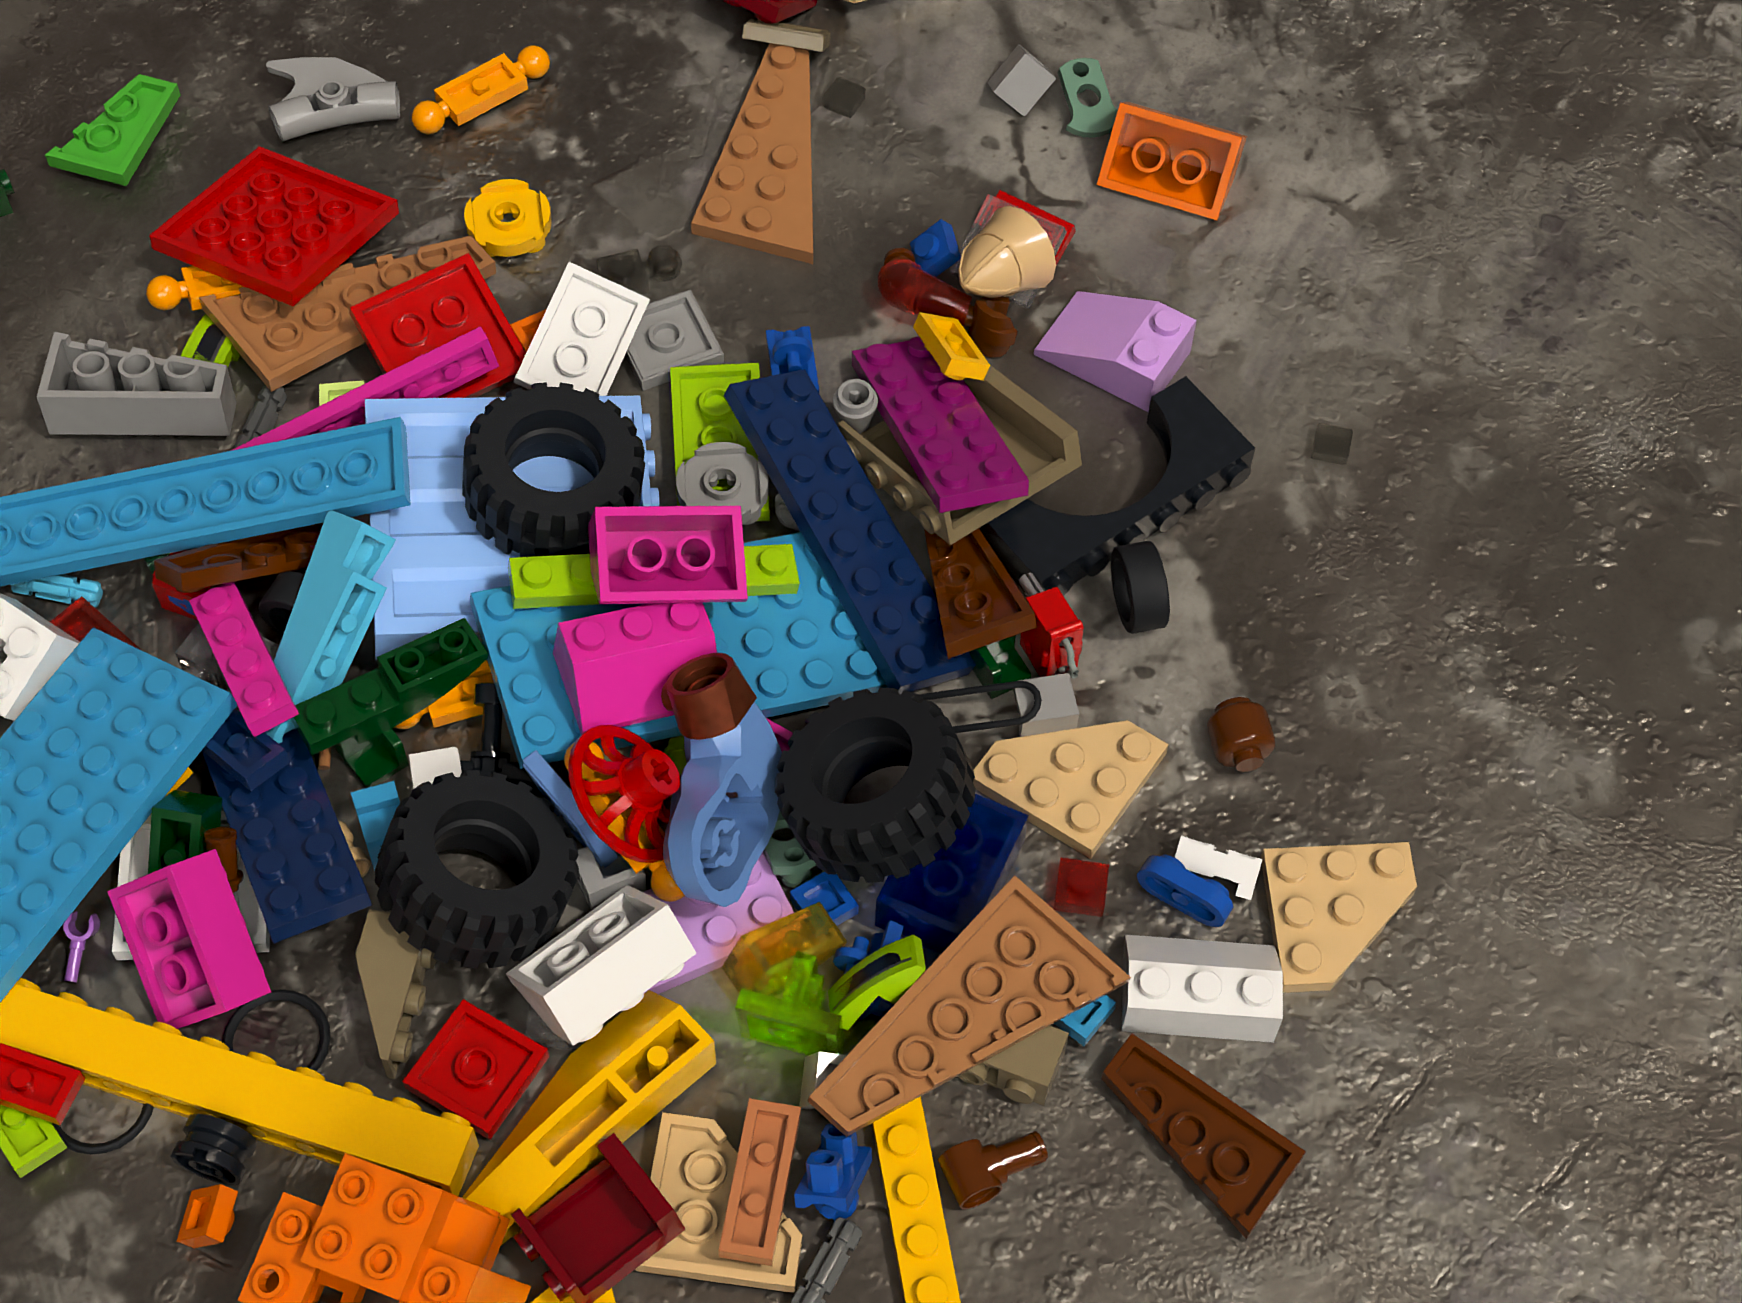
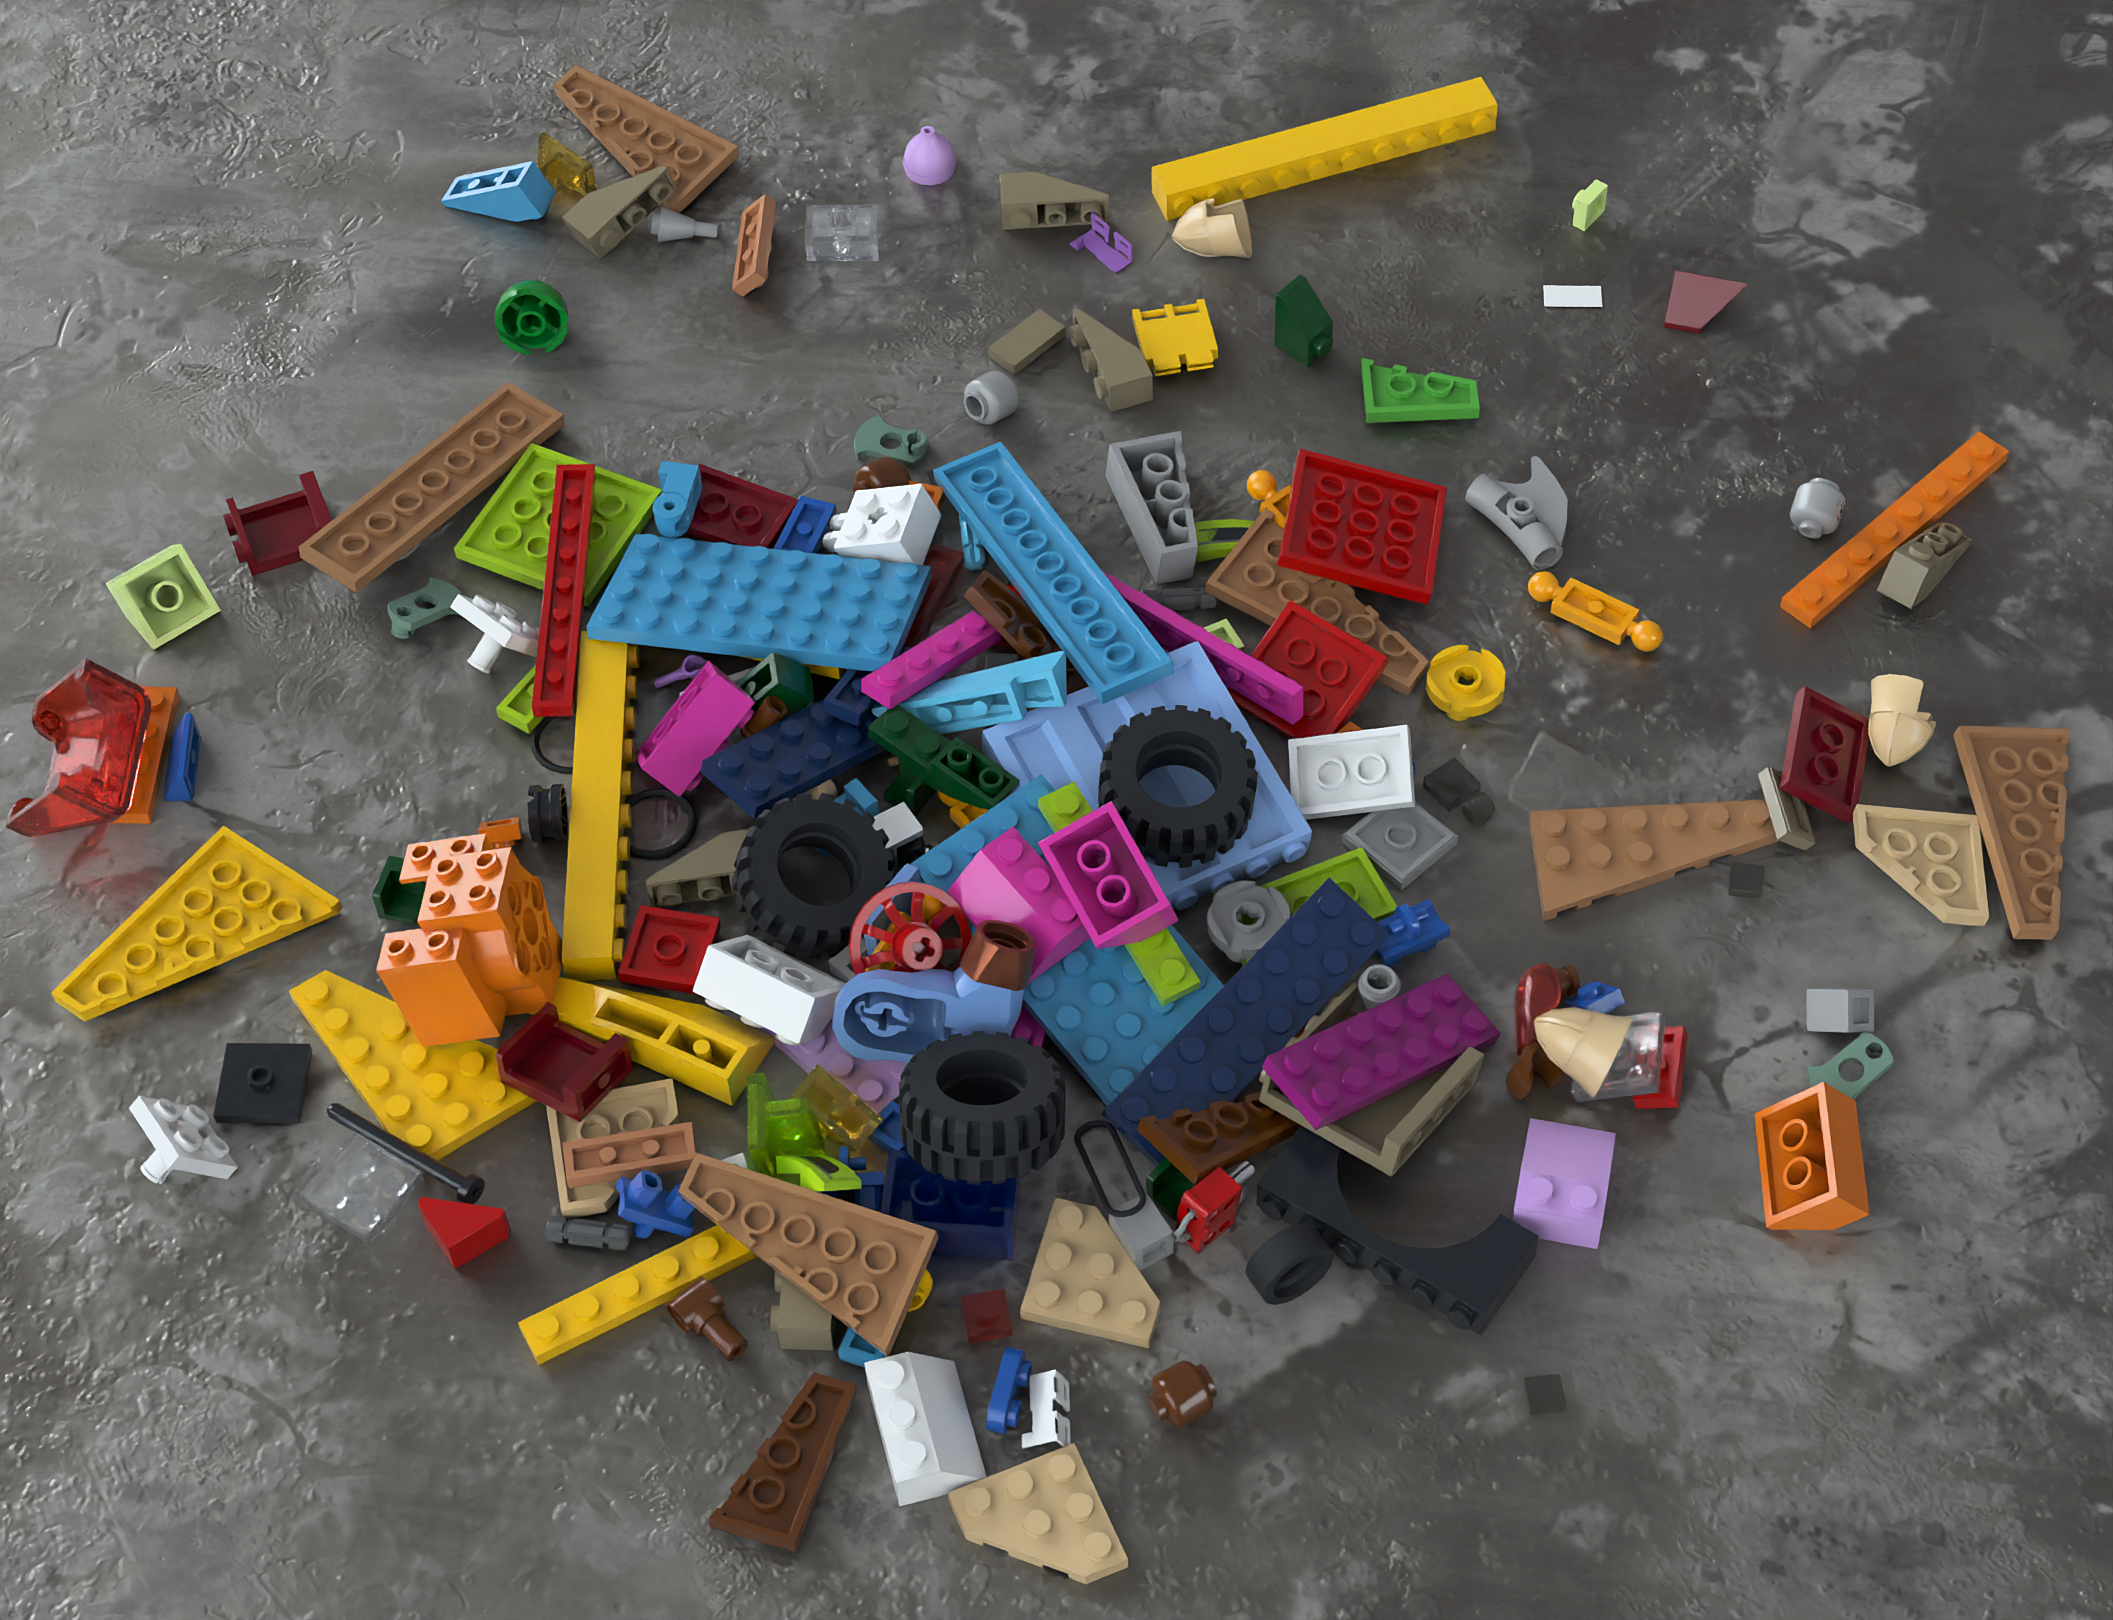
camera: 75 degrees right, 5 degrees down
yellow plate [913,312,990,380] -> none

